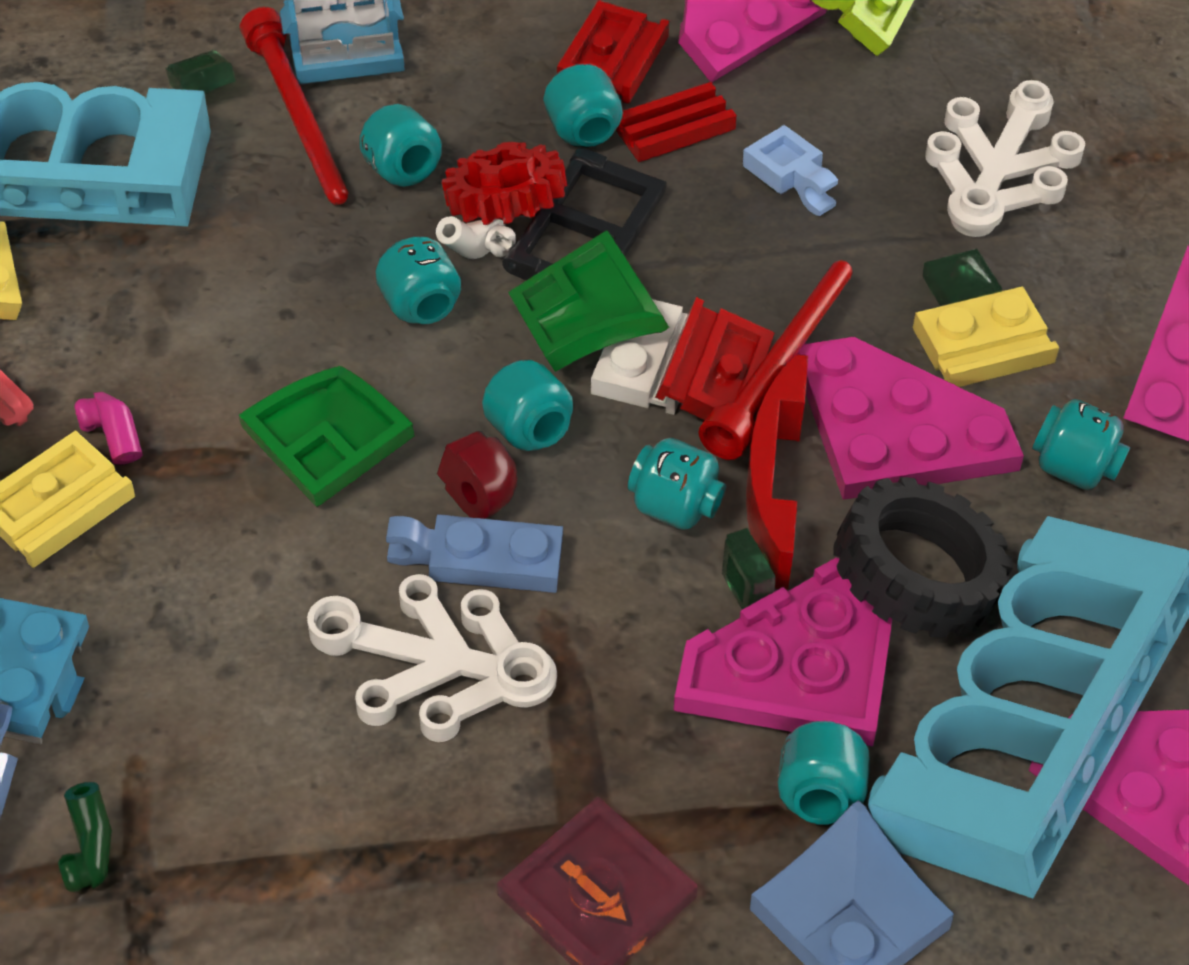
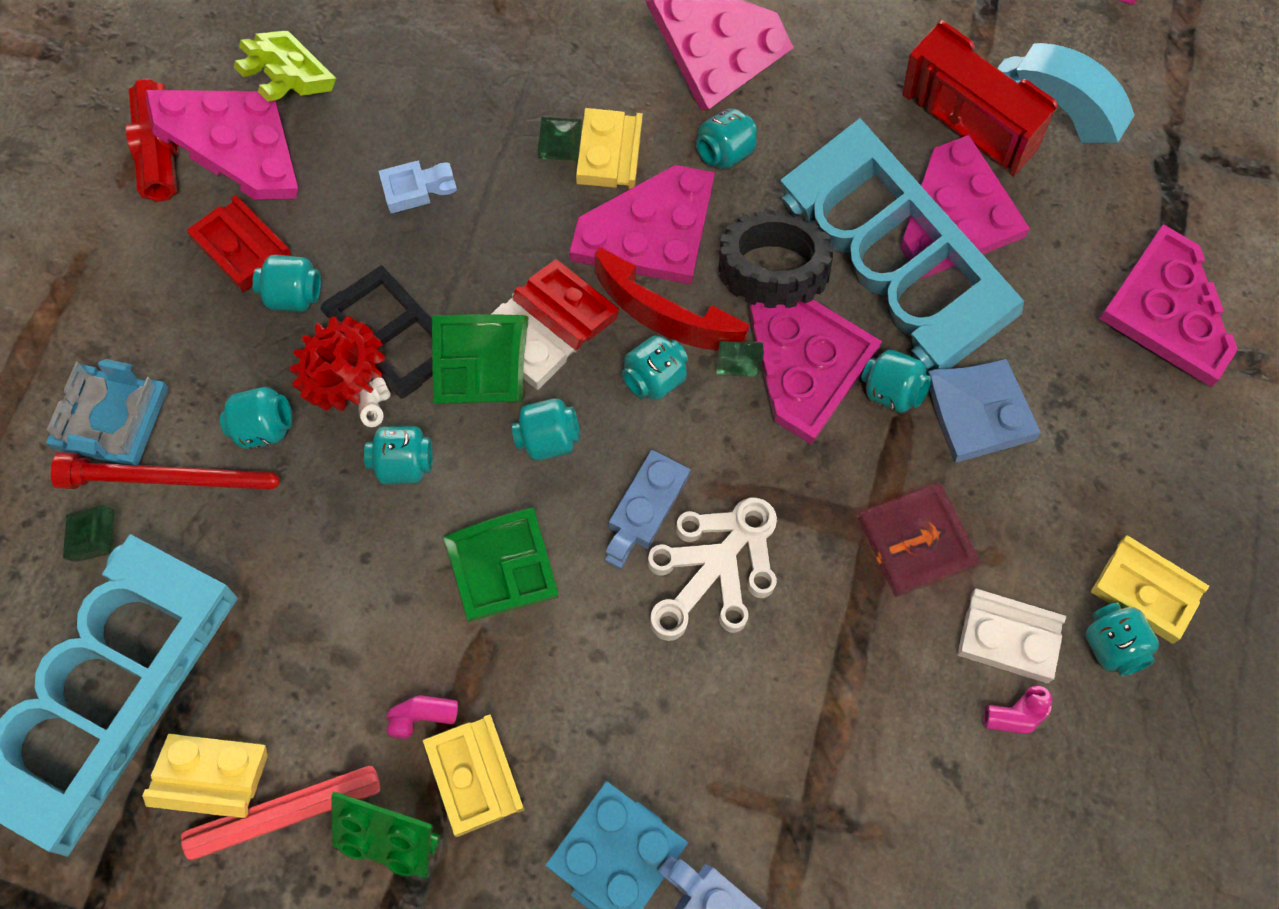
camera: 70 degrees left, 15 degrees up
dark green arm [58,782,112,892] -> none
dark red piece [437,431,517,519] -> none
red tile [616,82,737,163] -> none
red piece [698,260,853,460] -> none
white plant [925,80,1085,237] -> none

